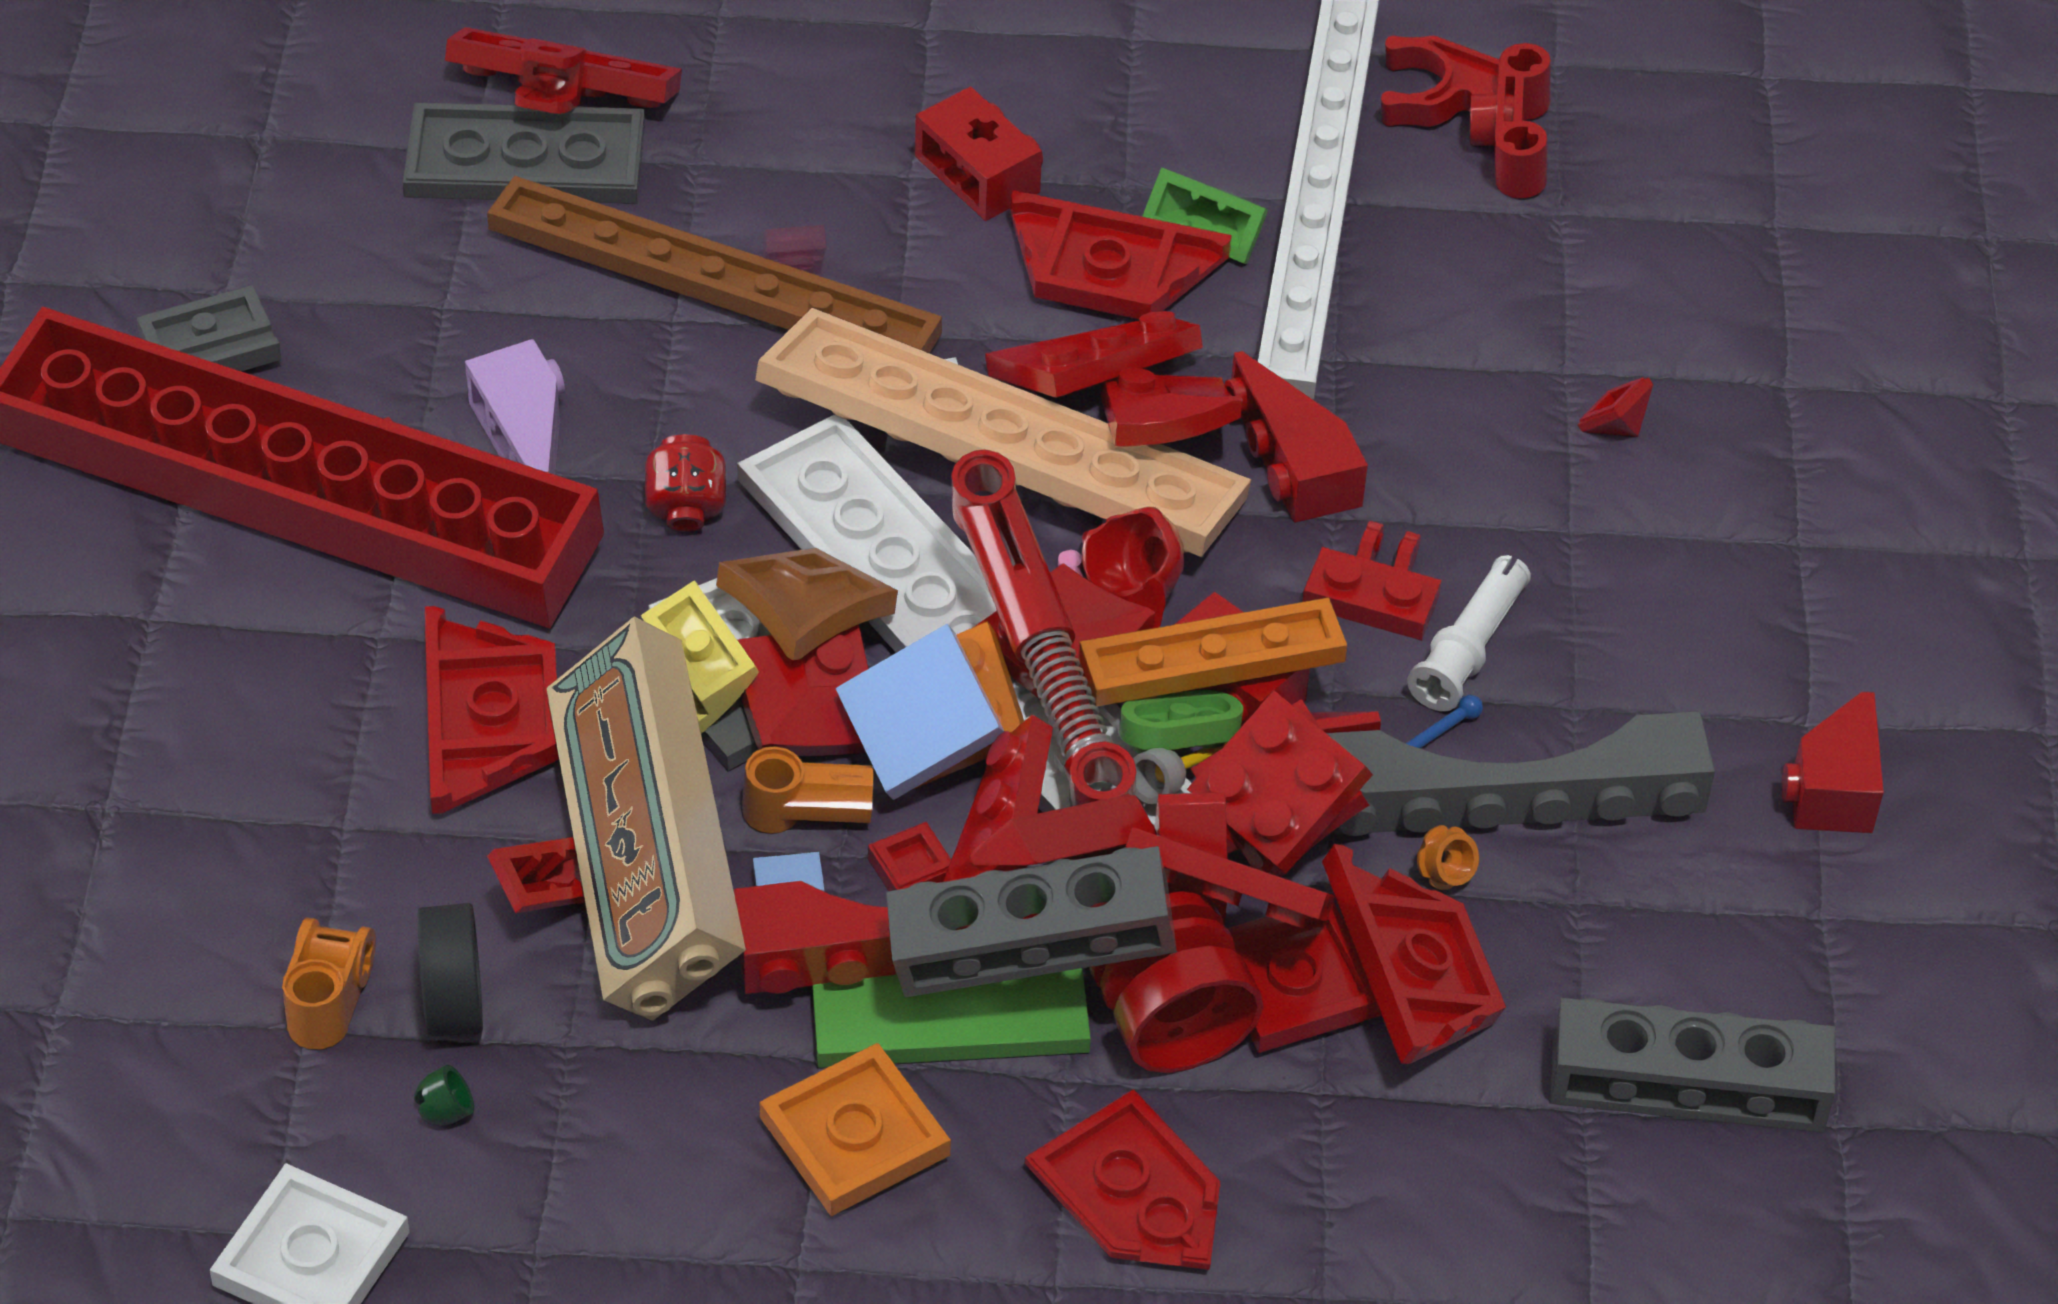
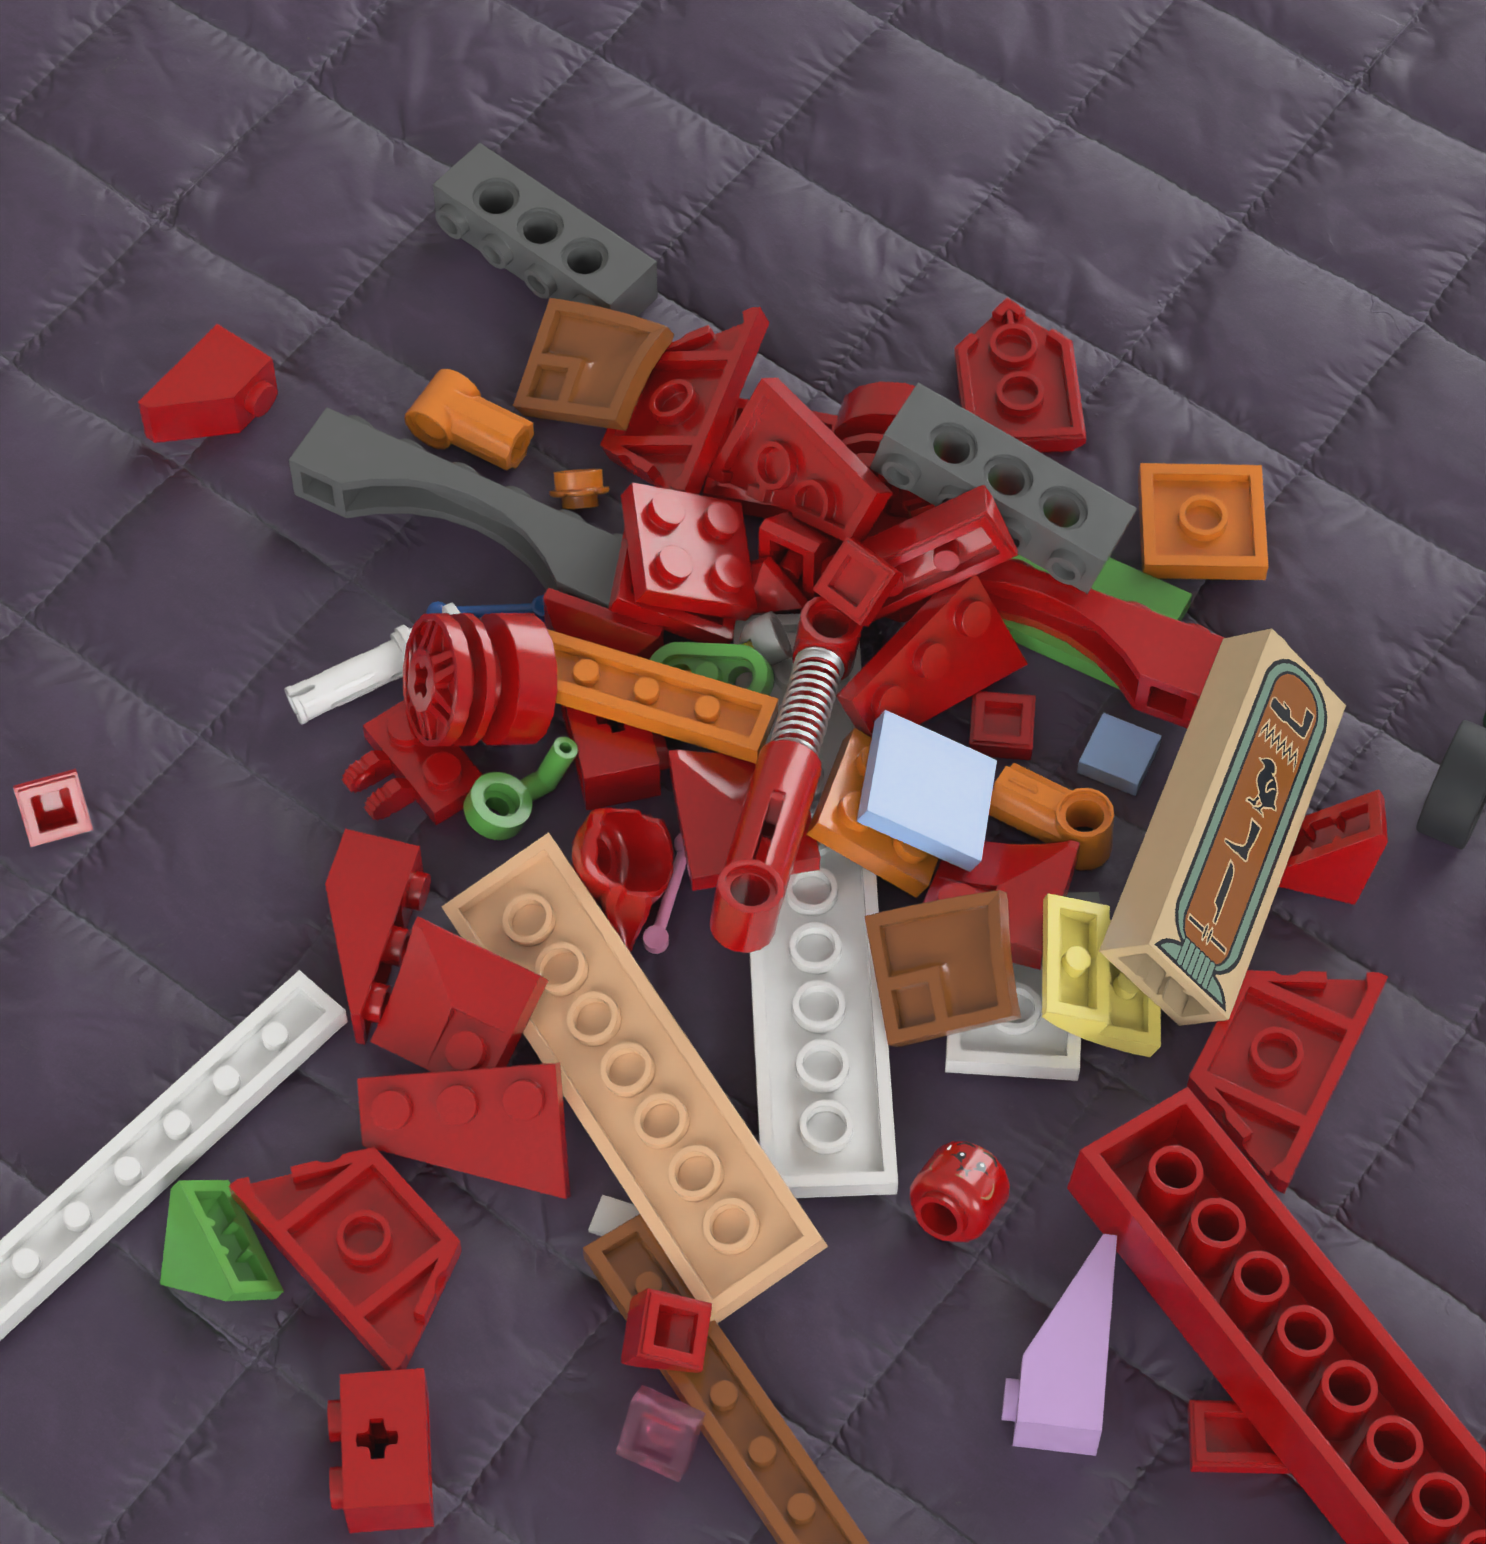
camera: 145 degrees left, 10 degrees up
none -> red wheel [403,613,558,746]
none -> orange piece [404,369,534,471]
none -> bright green plate [464,737,578,840]
none -> dark orange plate [513,298,674,431]
none -> red slope [621,1288,712,1373]
none -> red tile [812,537,903,627]

